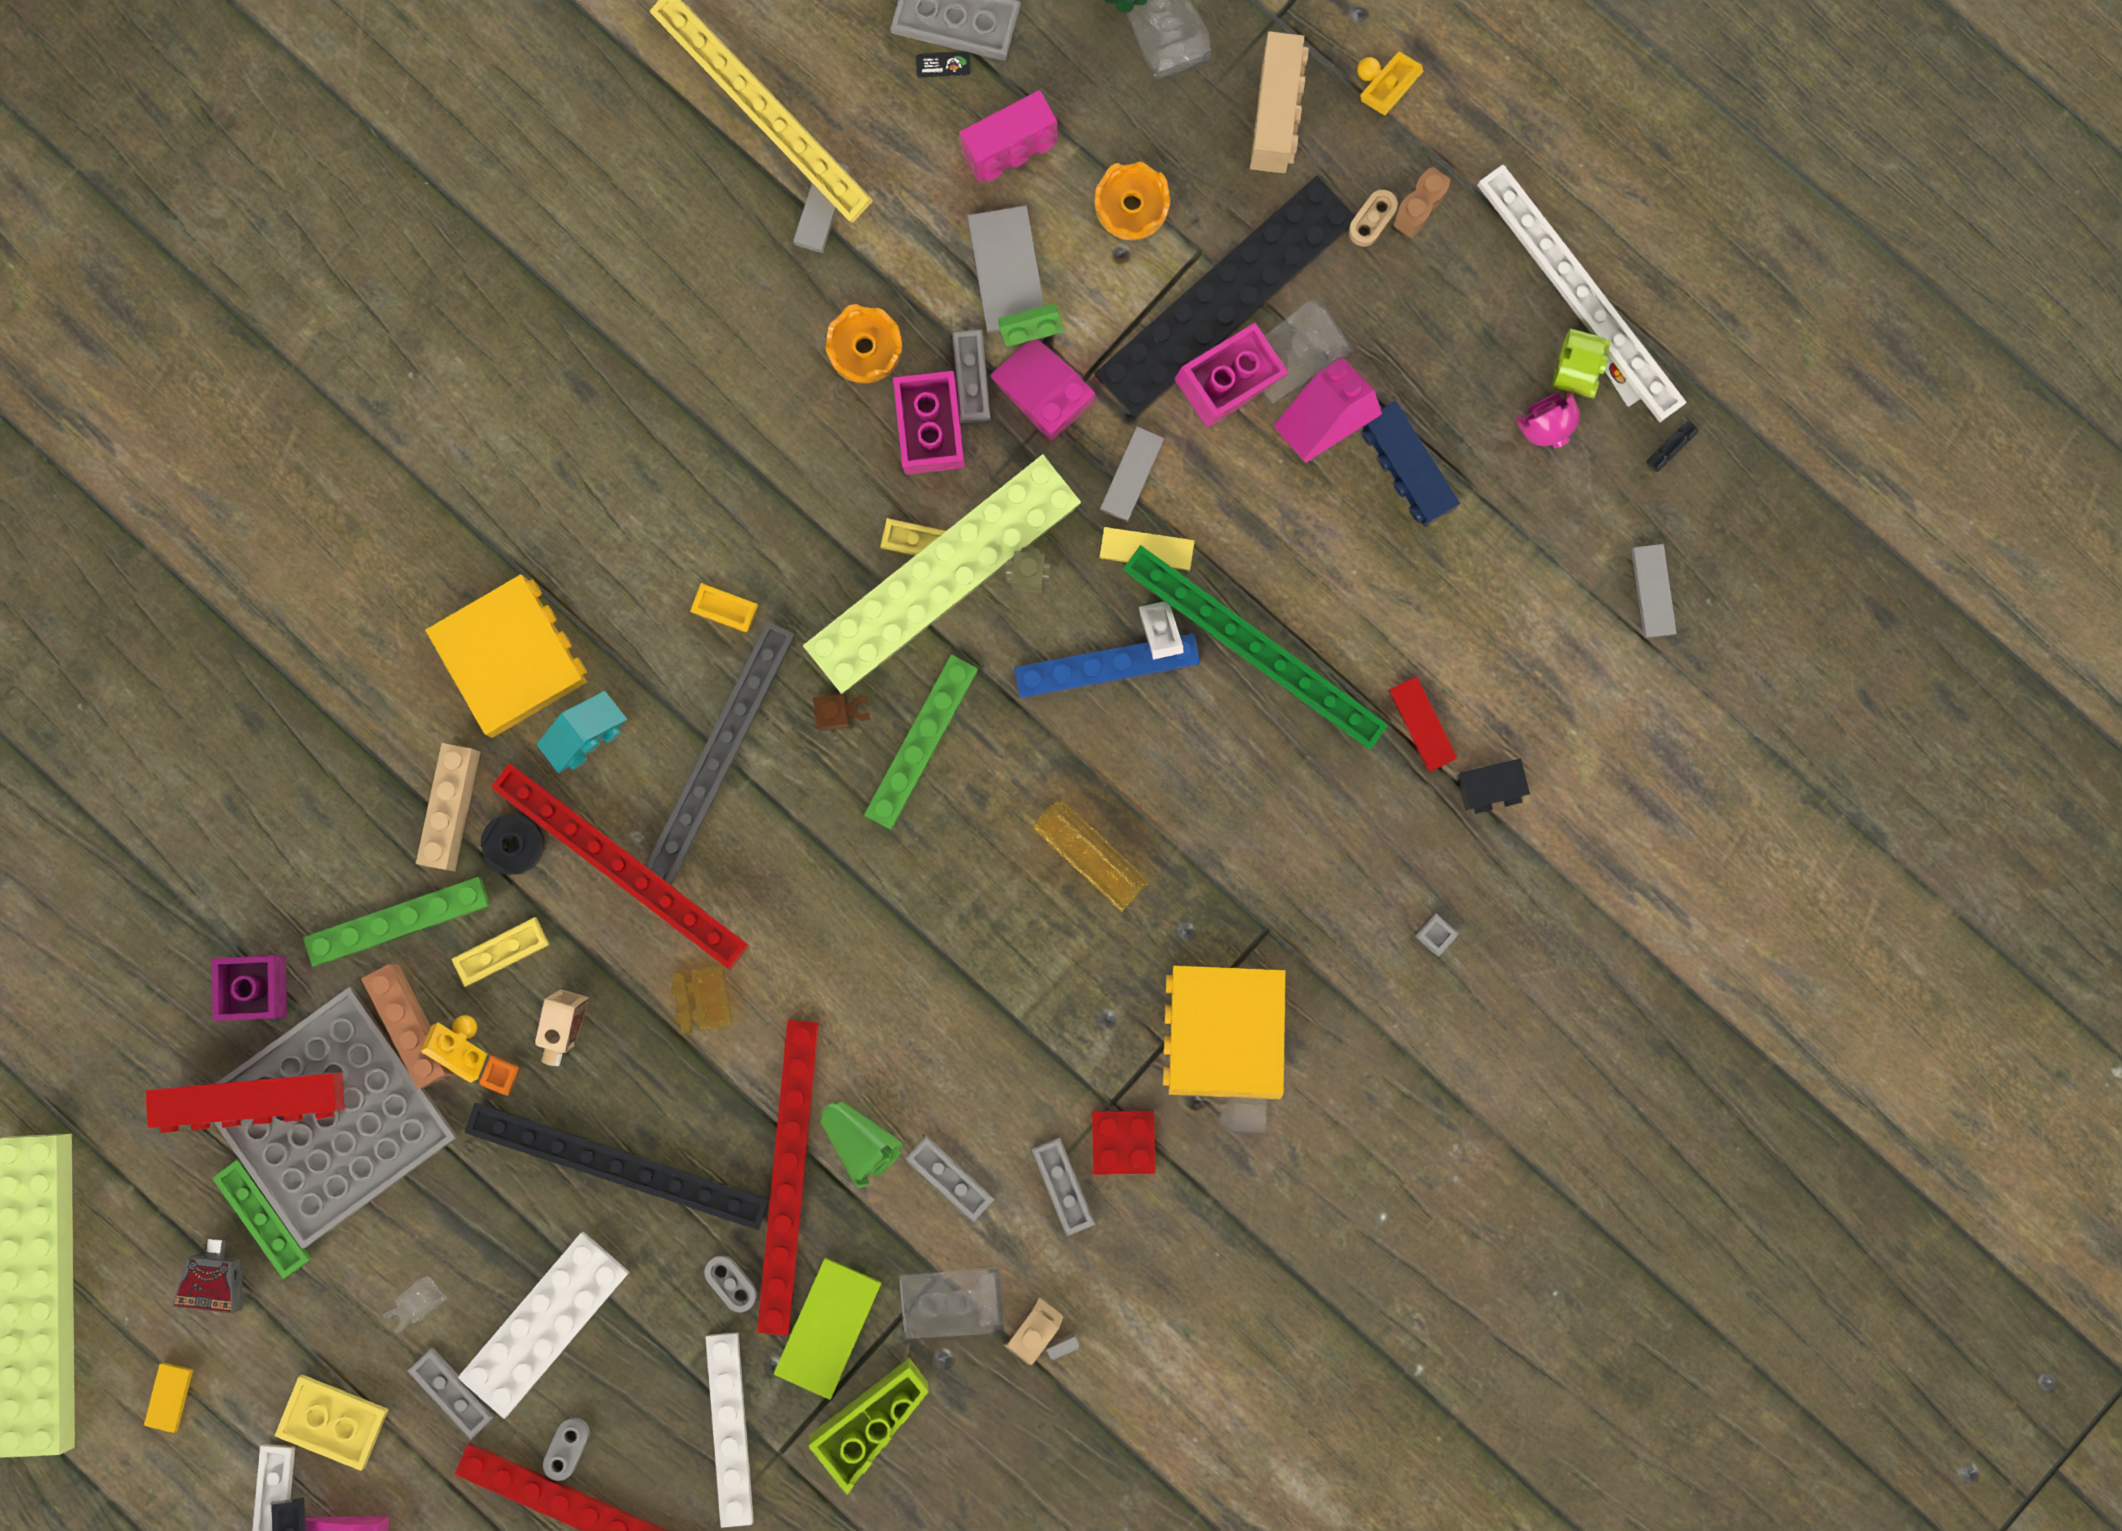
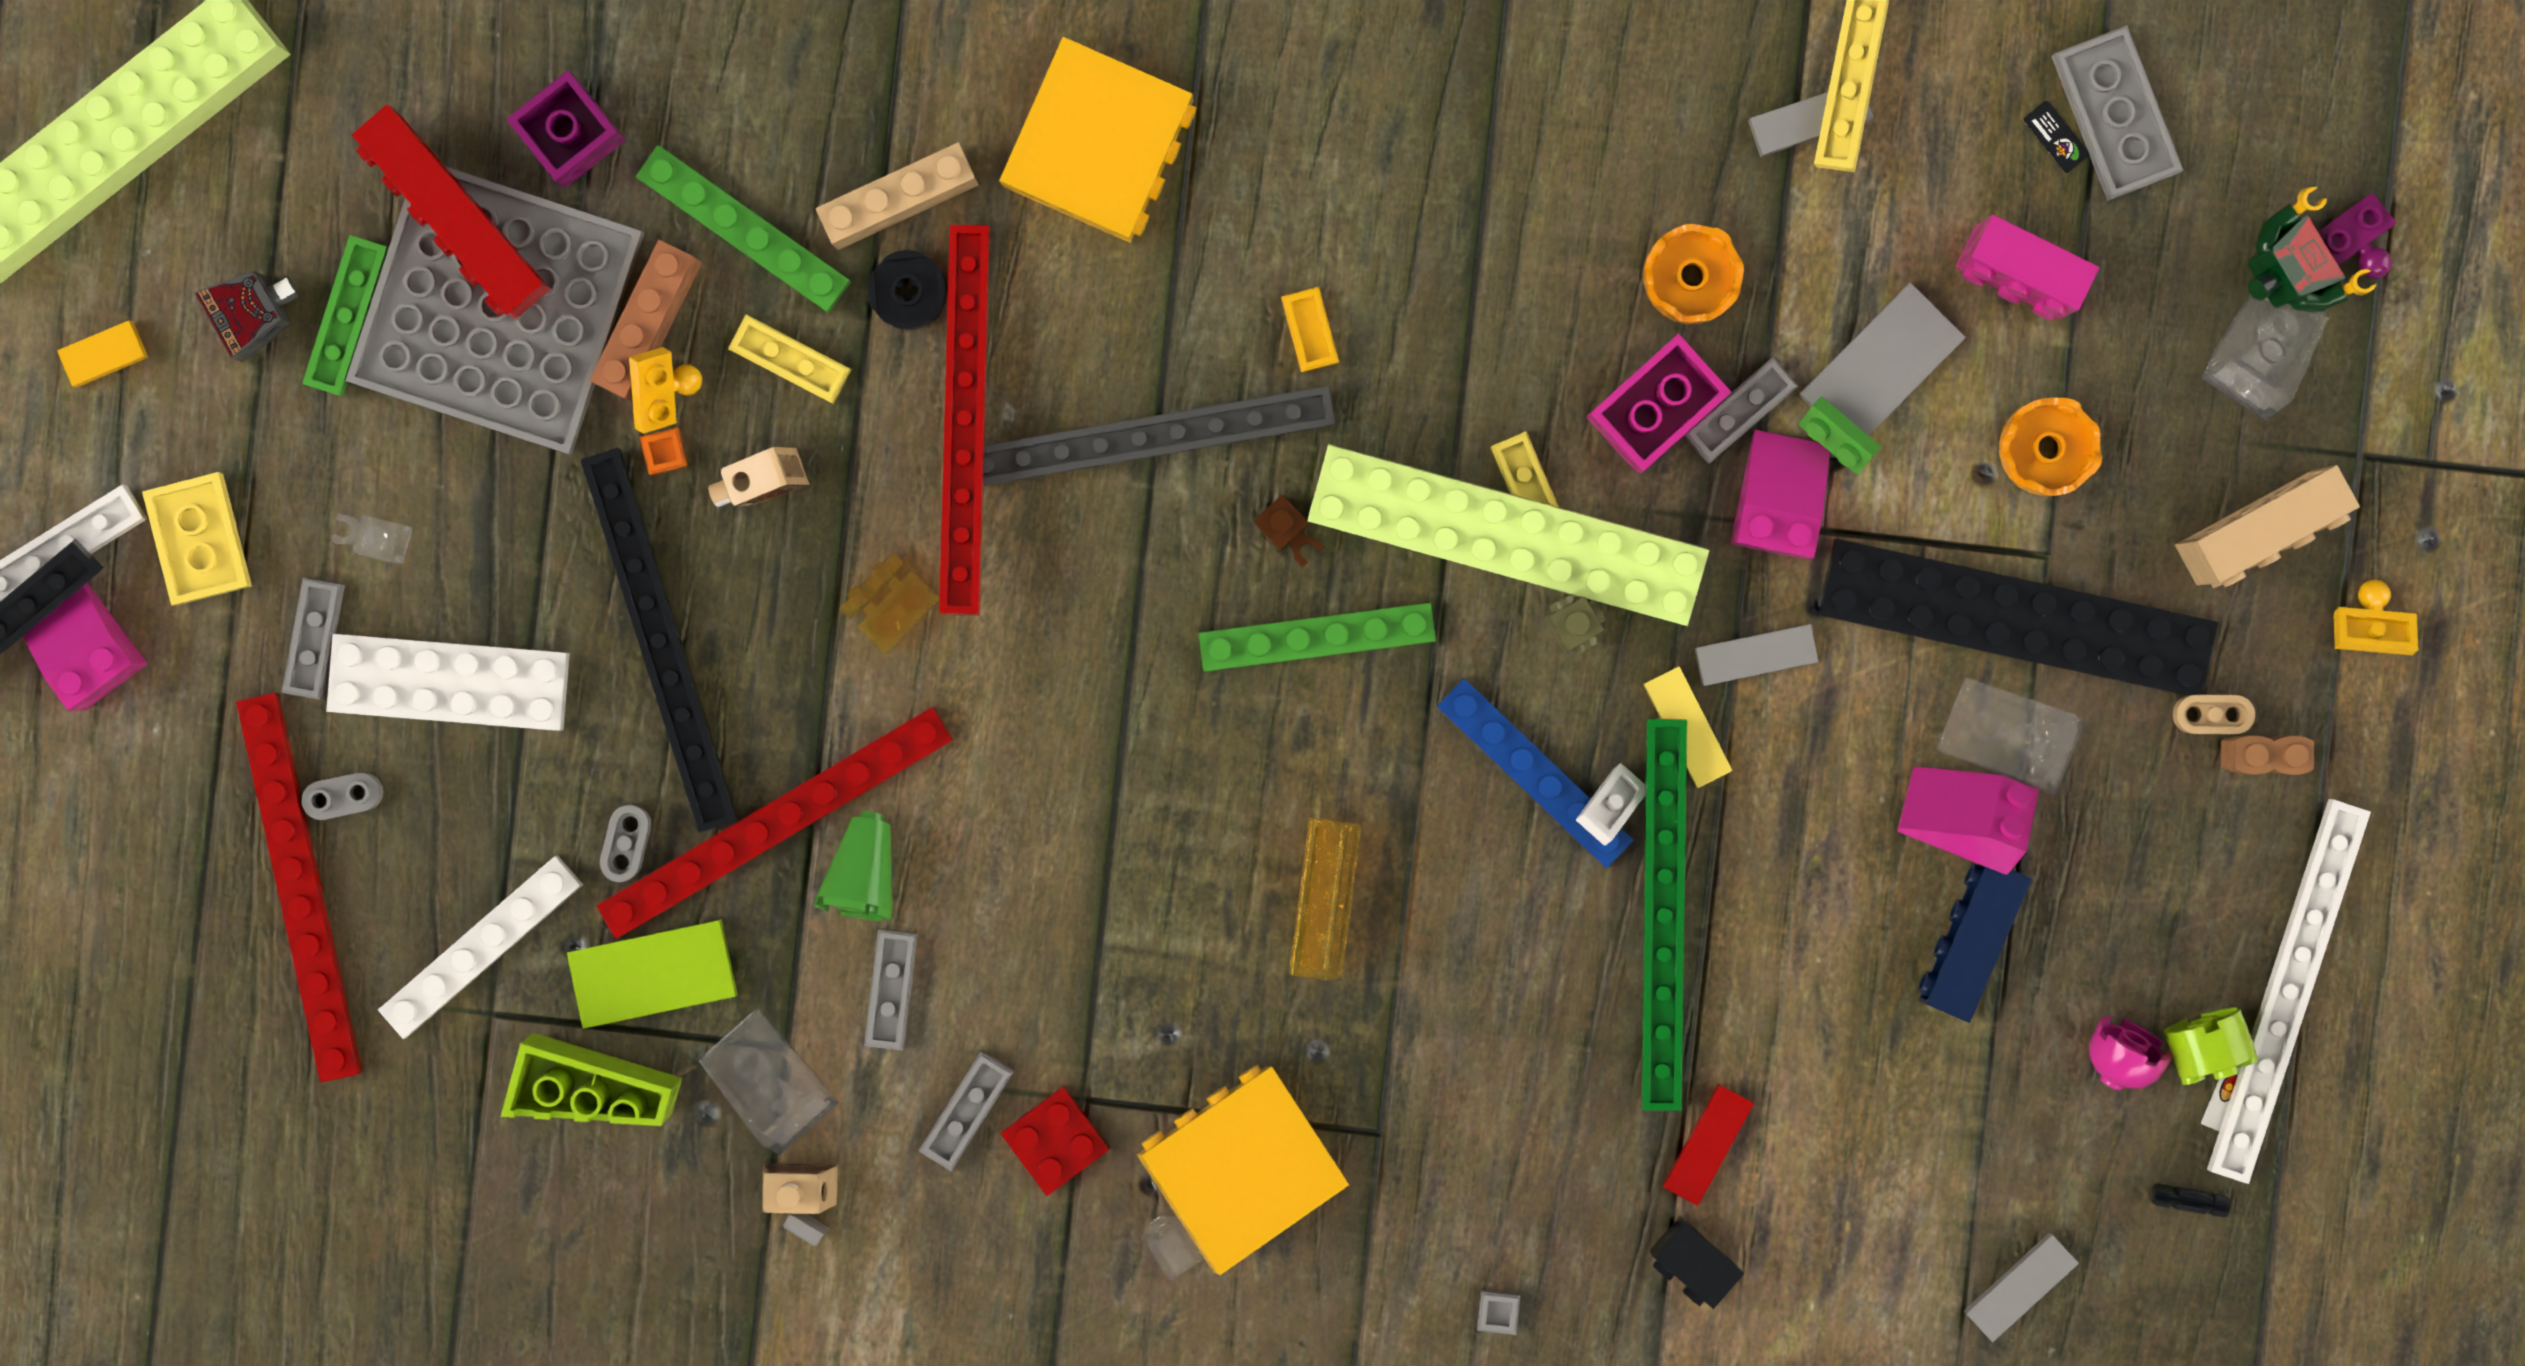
camera: 50 degrees right, 5 degrees up
teal brick [536,691,627,773] -> none
dark pink slope [1174,323,1289,429] -> none

